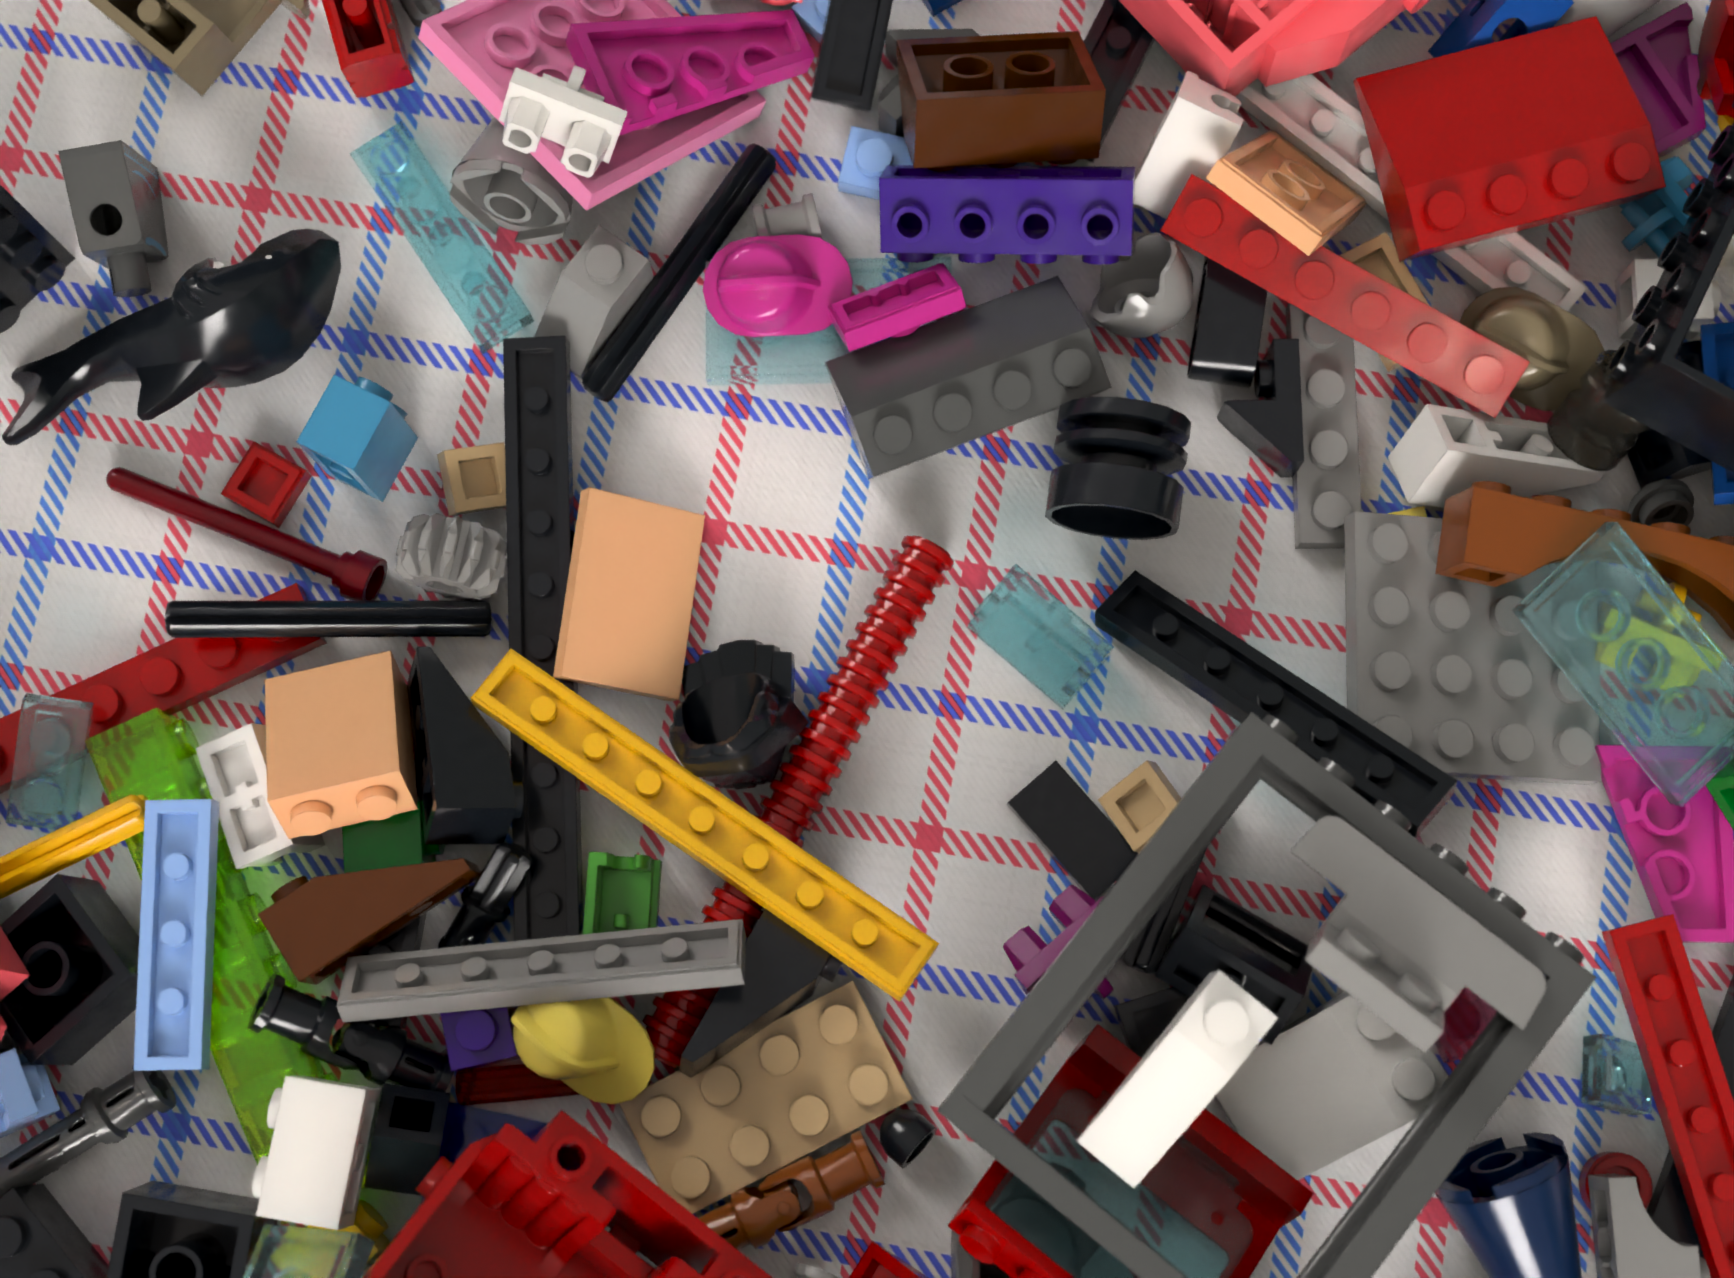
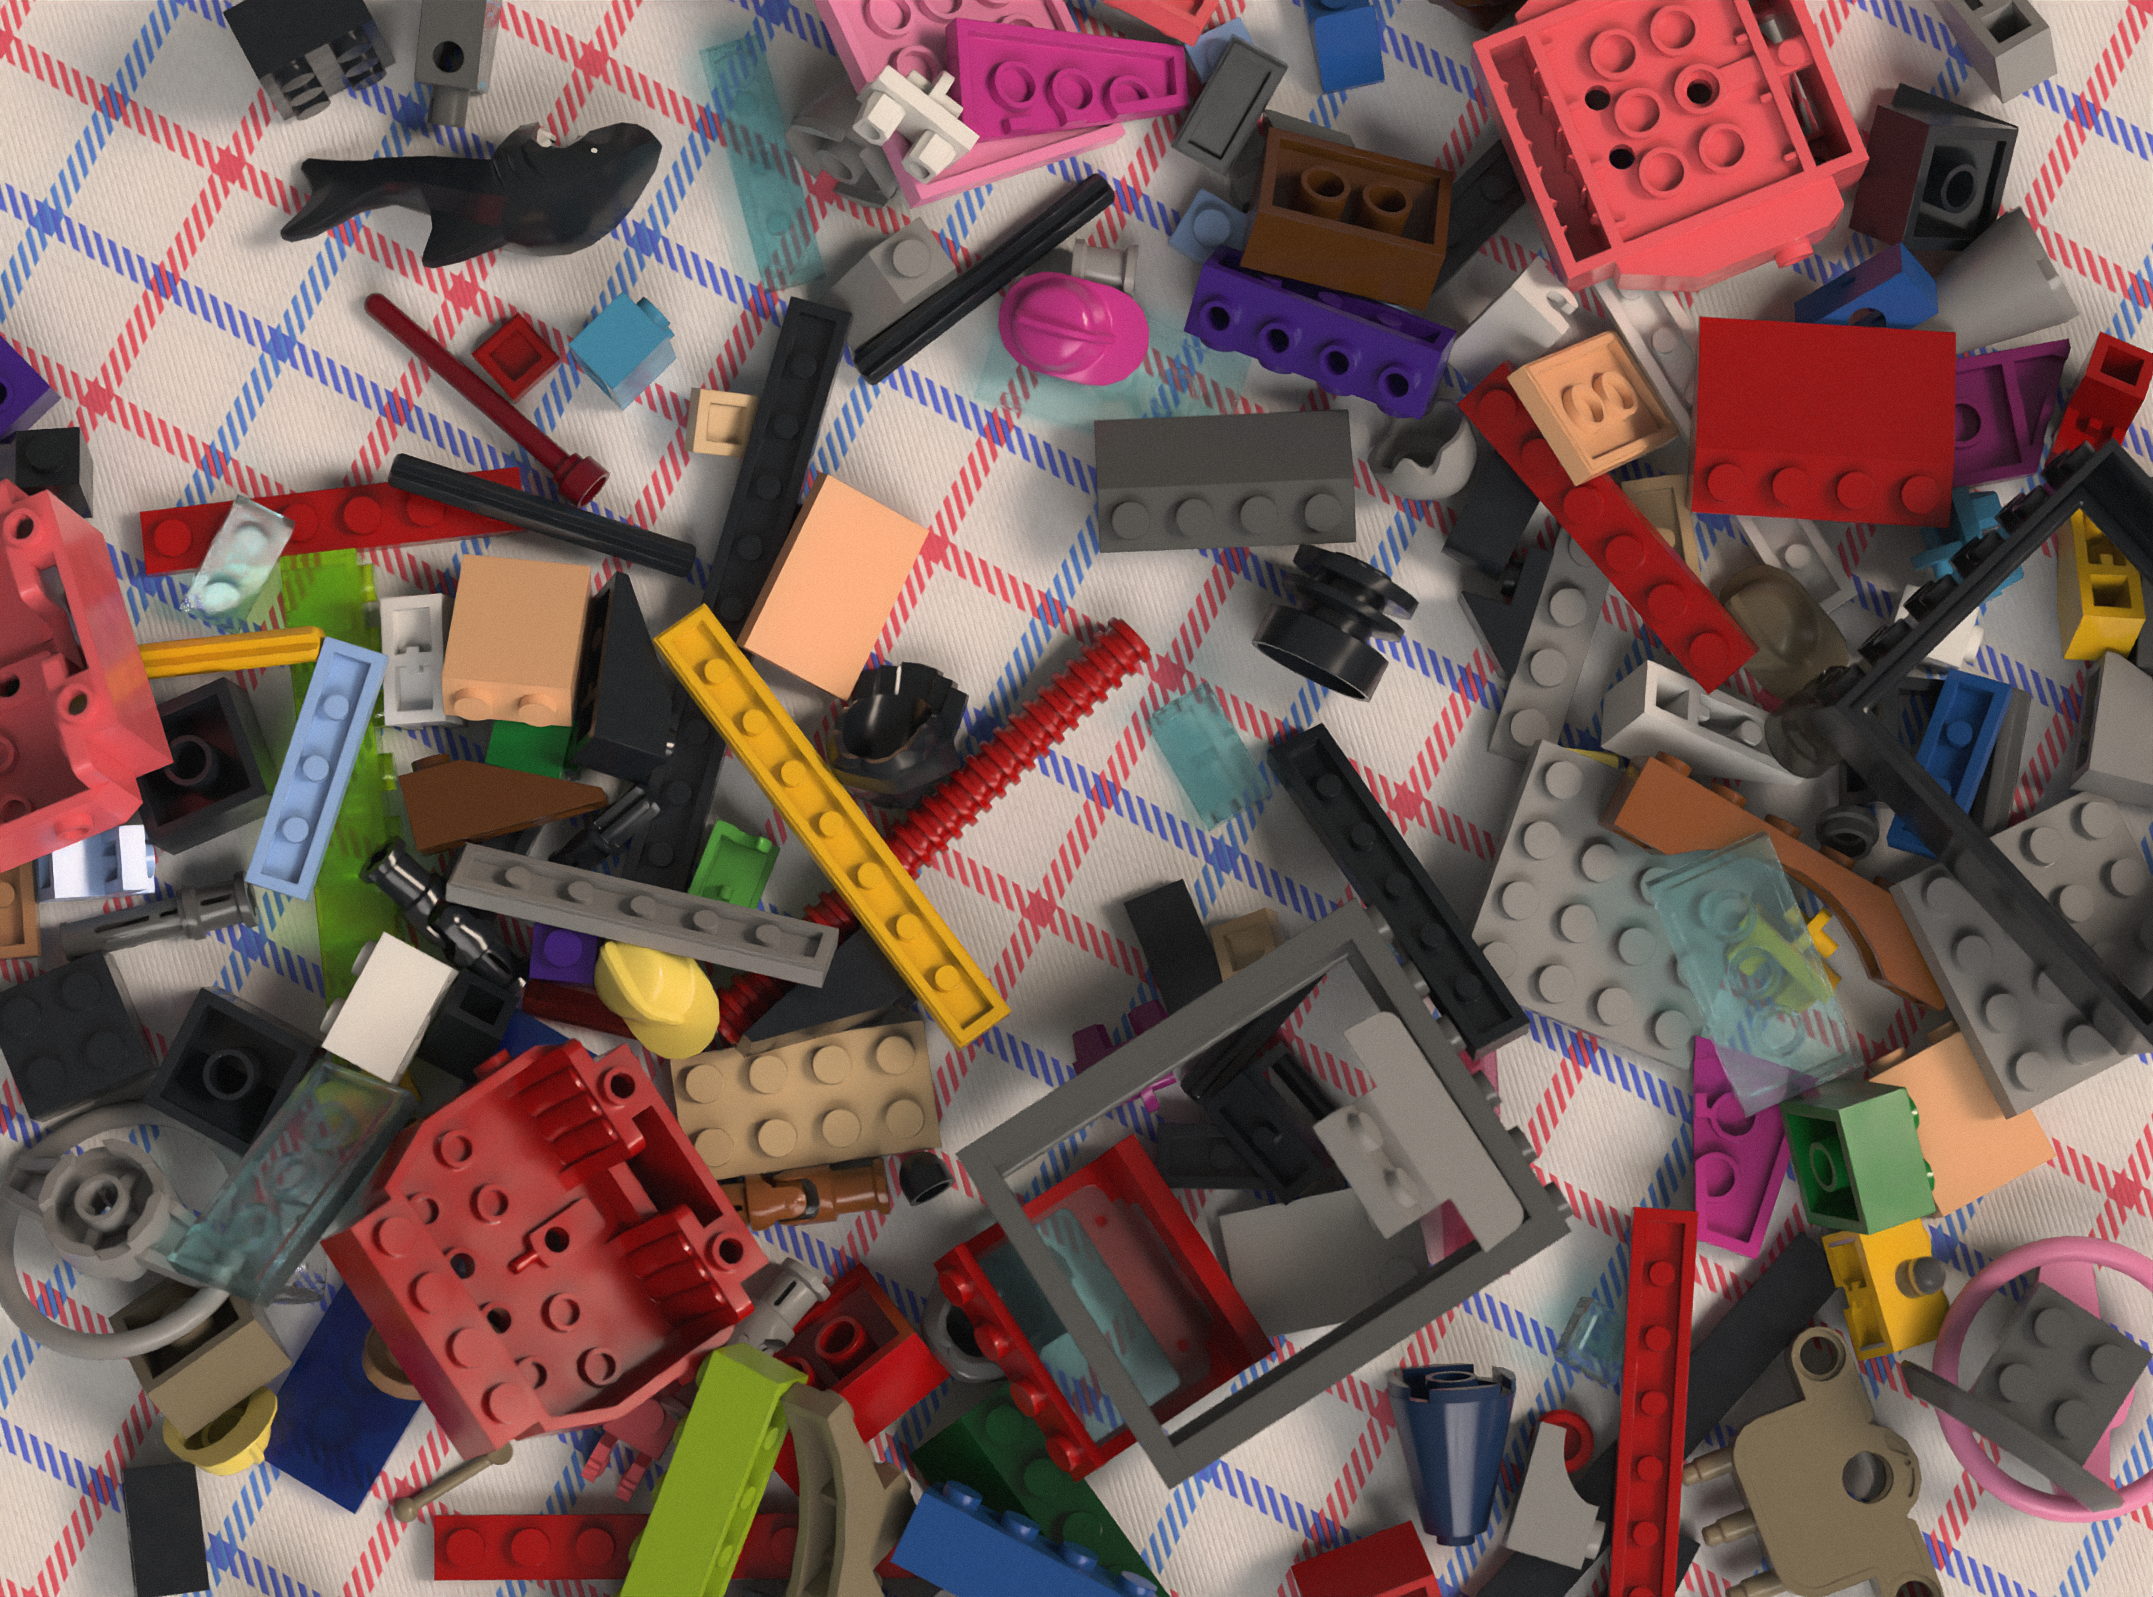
camera: 15 degrees right, 5 degrees up
light grey gear [395,513,507,601] -> none
dark pink plate [828,263,967,352] -> none
white slope [1077,970,1278,1188] -> none

